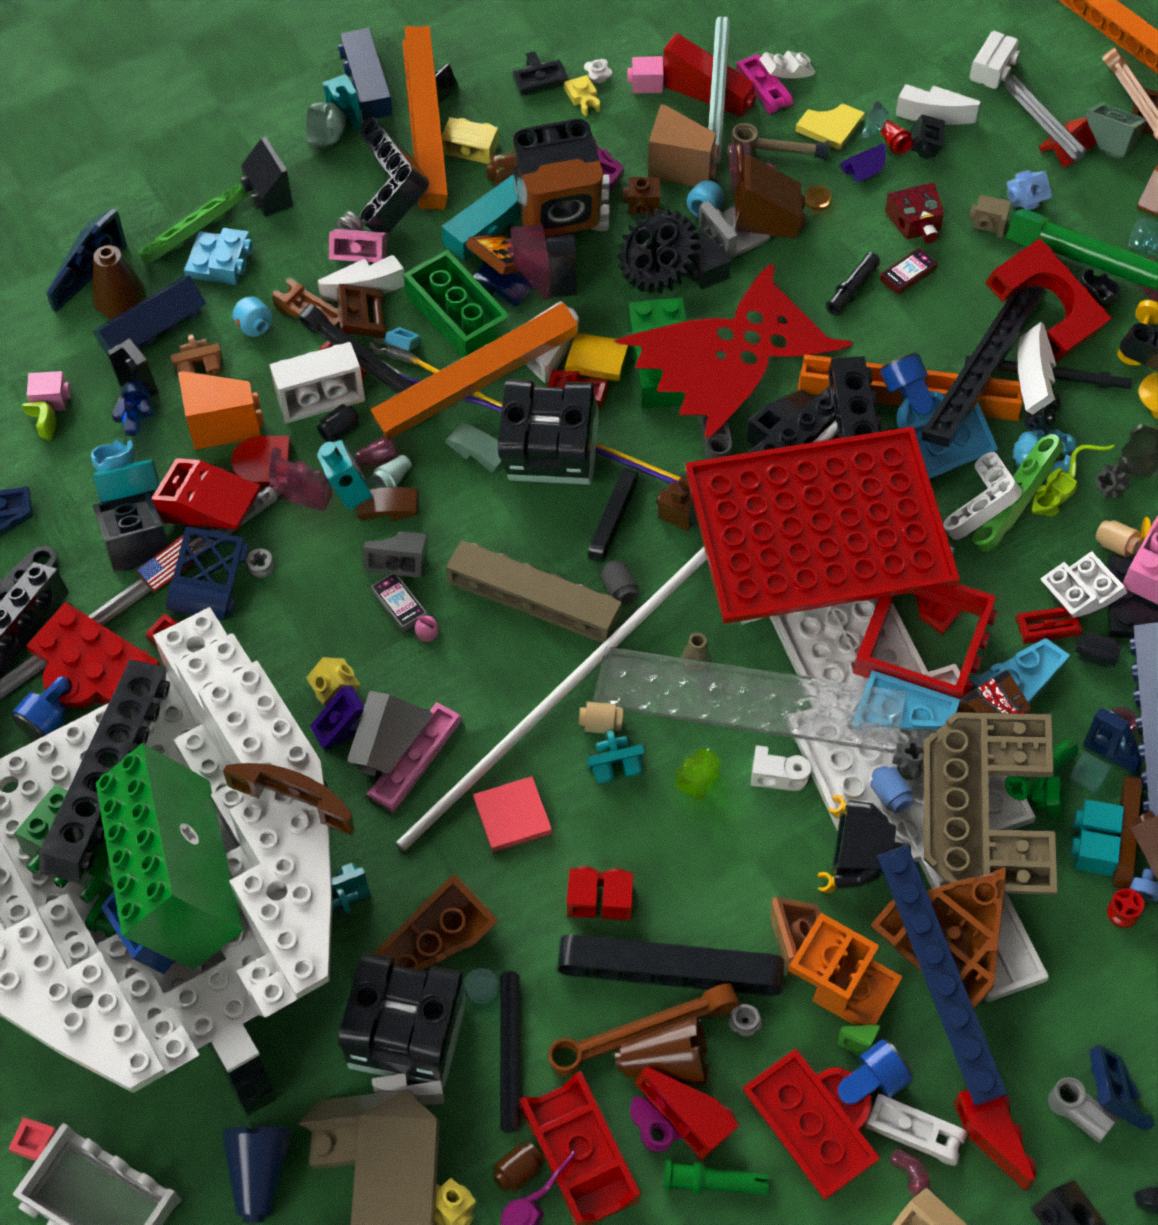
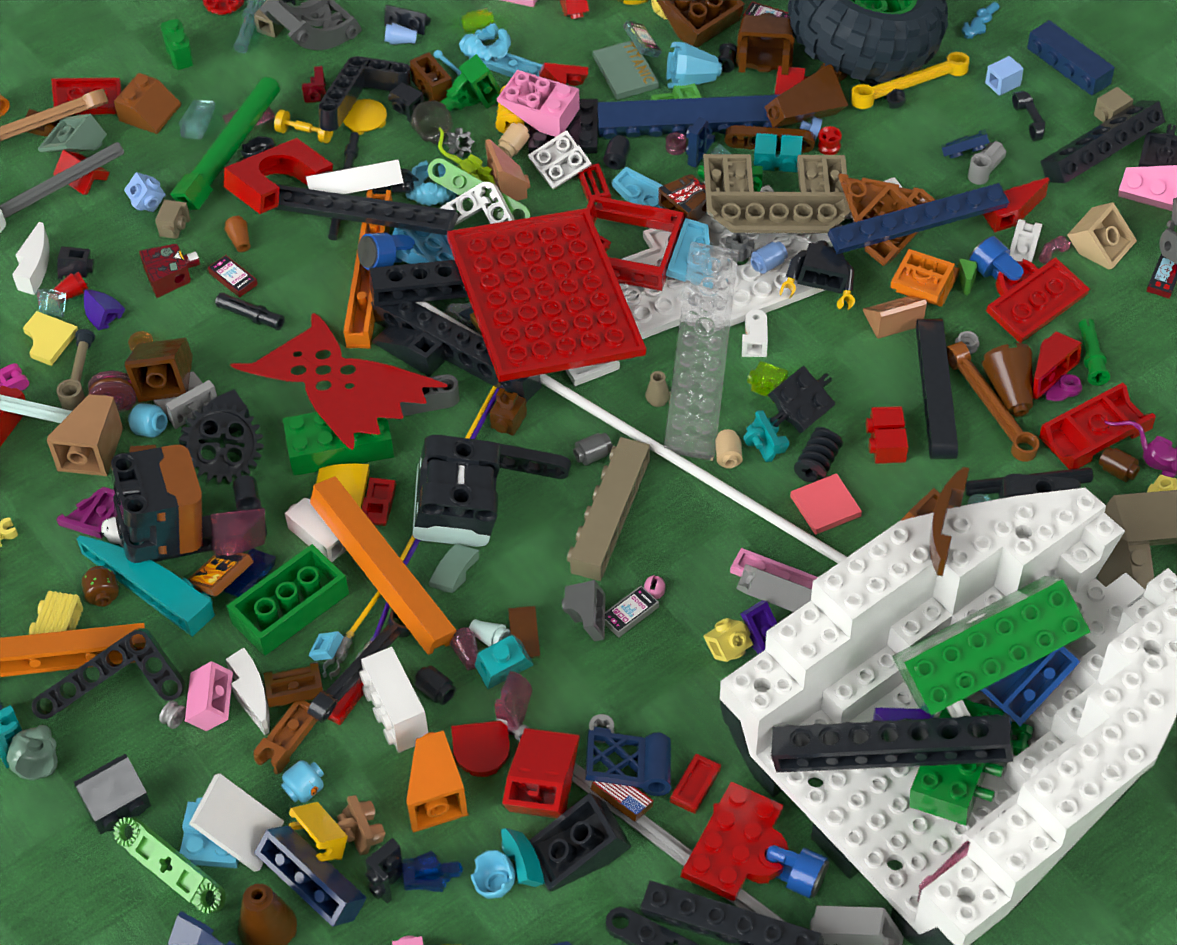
camera: 95 degrees left, 5 degrees down
none -> white tile [189,774,284,871]
none -> dark orange cone [224,216,250,252]
none -> yellow hinge [289,802,348,862]
none -> nougat slope [485,139,530,201]
none -> black plate [768,365,836,434]
none -> black piece [794,427,843,482]

